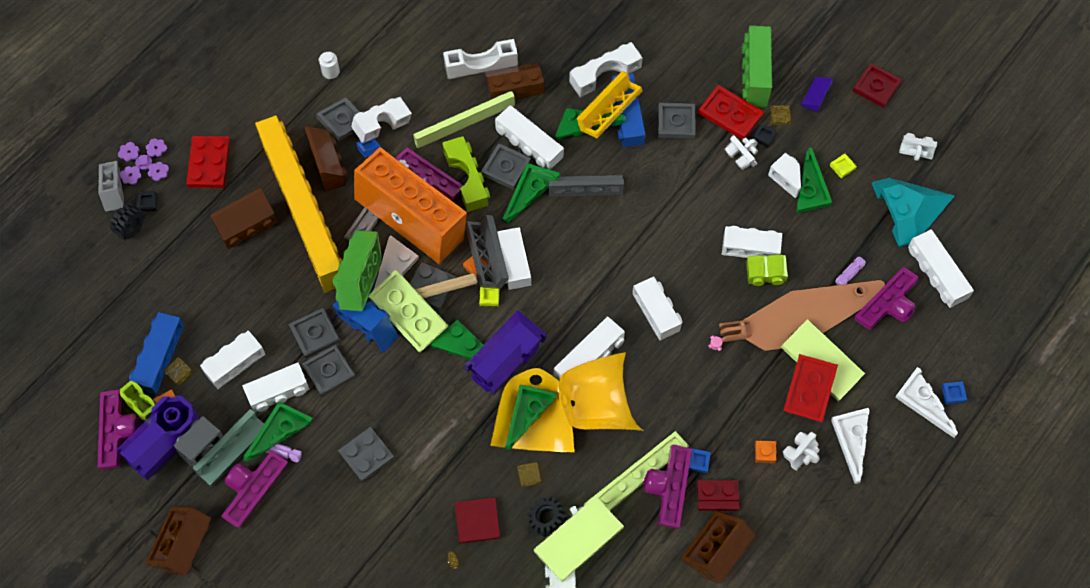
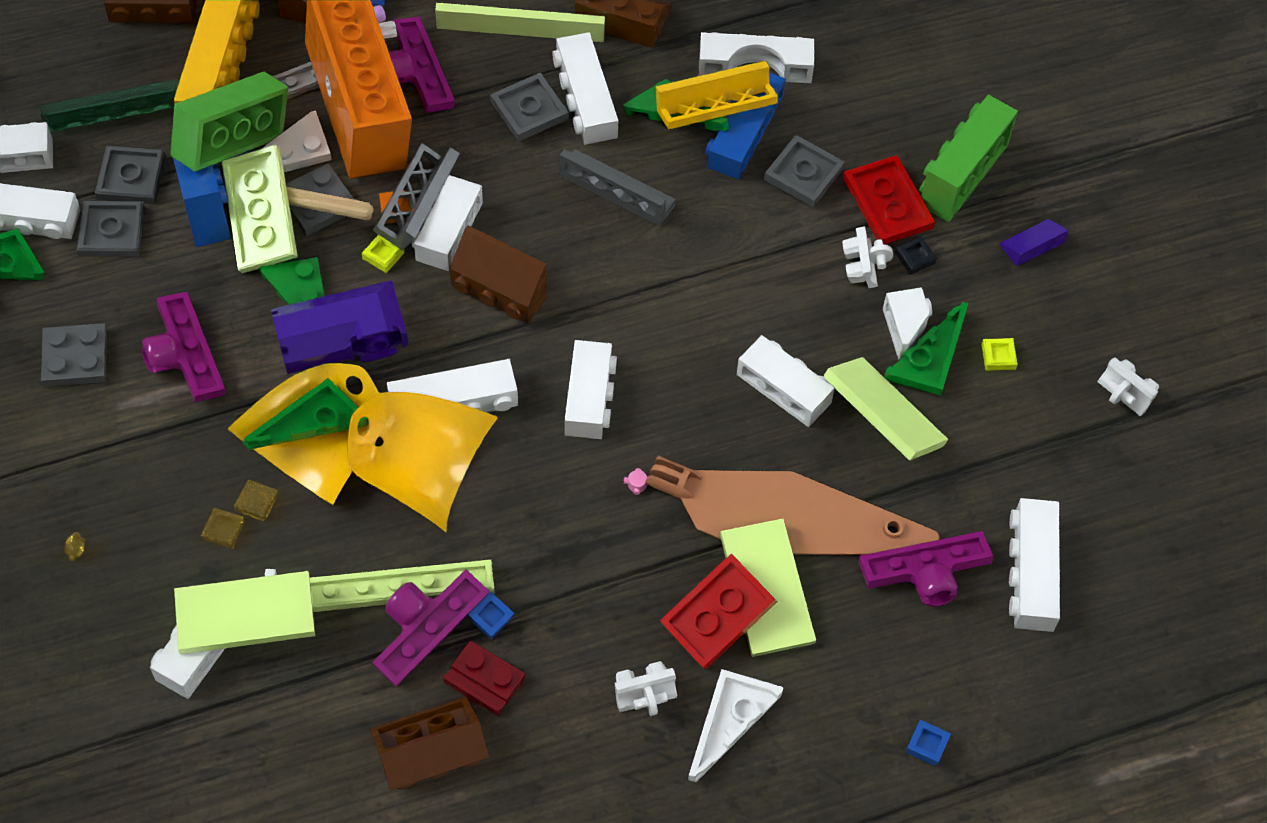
camera: 30 degrees right, 5 degrees down
lime arch [443,136,490,212] -> none
dark red tile [455,498,500,544] -> none
green wing [503,163,561,223] -> none
black tyre [528,497,568,537] -> none
lime brick [746,255,788,286] -> none
orange plate [755,441,776,463] -> none
clear yellow tile [771,106,791,125] -> none
lavender axle [835,257,866,285] -> none
dark red tile [853,63,902,108] -> none
teal wedge [872,178,955,247] -> none
white wing [895,367,958,438] -> none
none -> clear green plate [39,78,180,132]
none -> magenta plate [142,292,225,403]
none -> clear yellow tile [201,508,245,549]
none -> reddish brown slope [450,225,547,324]
none -> yellowish green tile [824,357,948,460]

